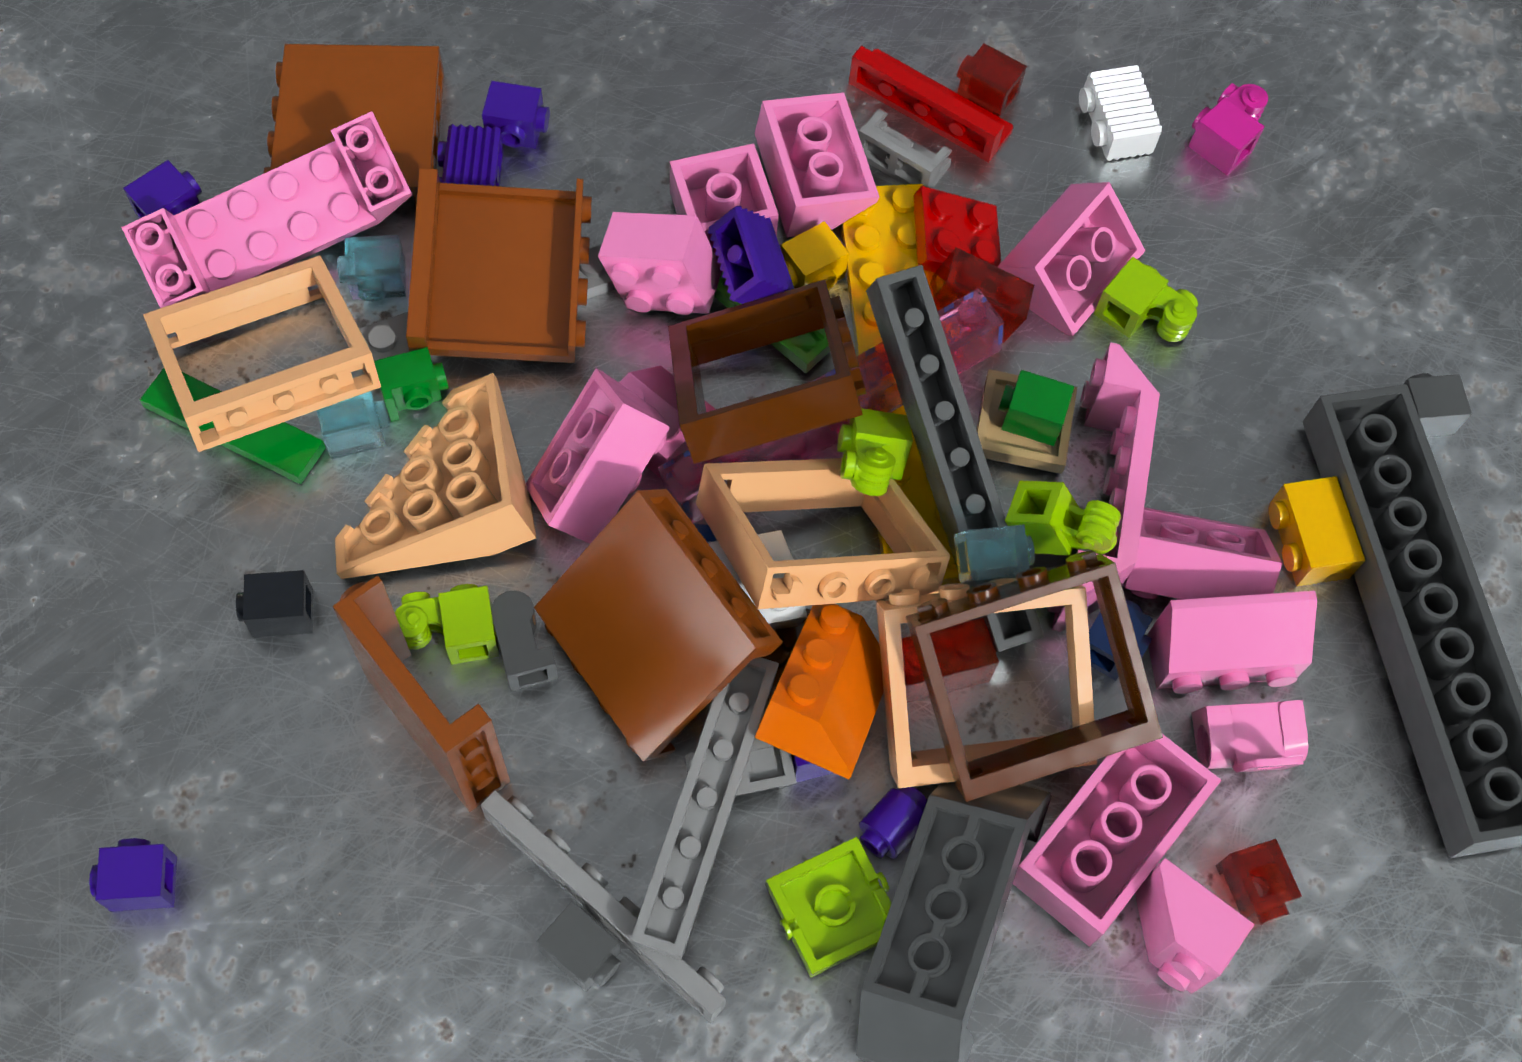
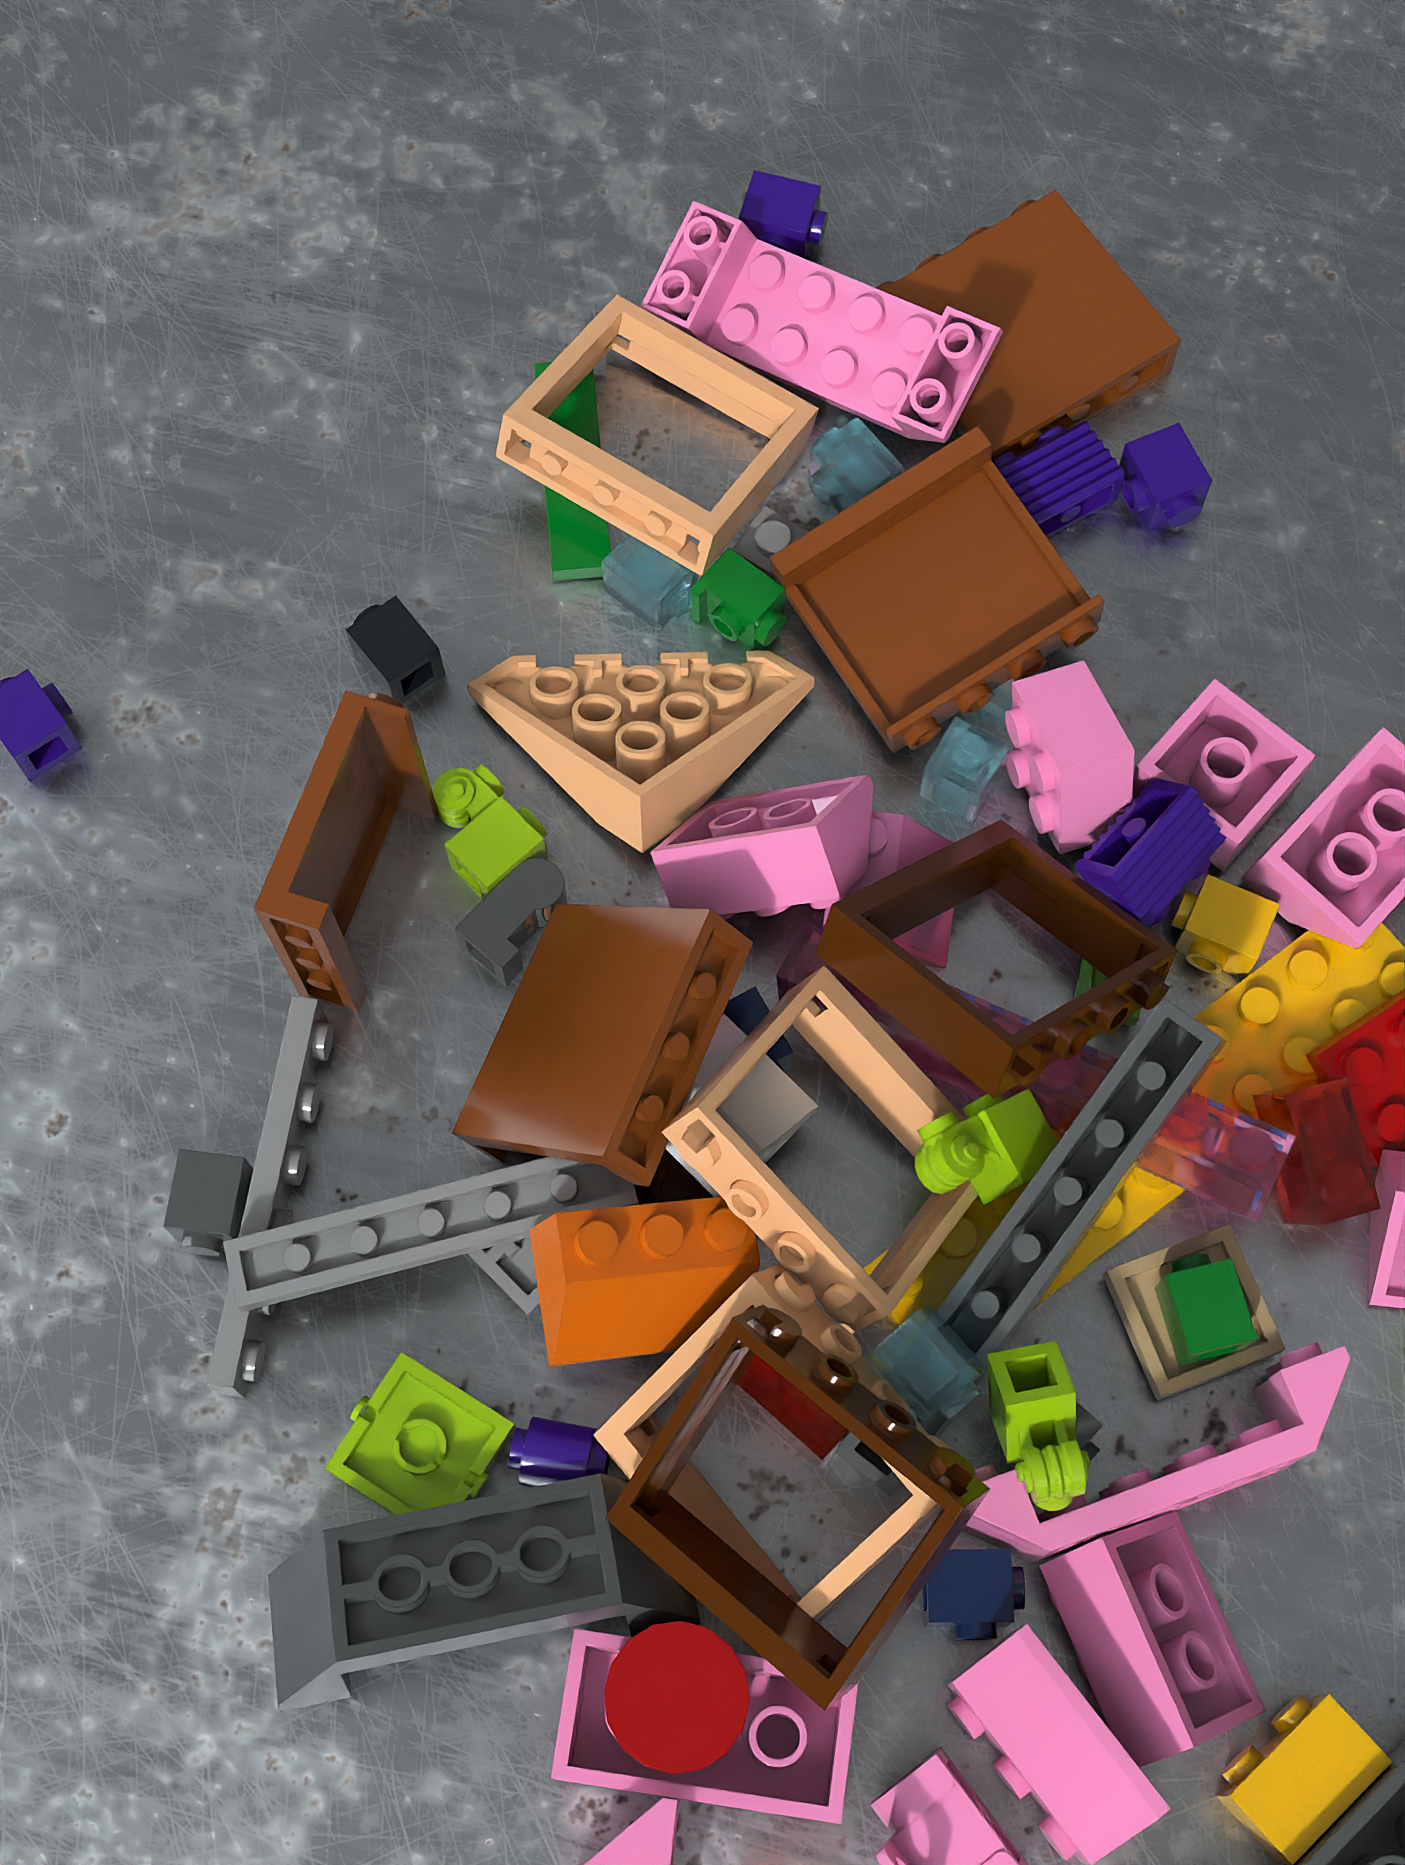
camera: 65 degrees right, 5 degrees up
none -> red tile [603,1621,750,1774]
none -> clear light blue brick [919,716,1011,824]

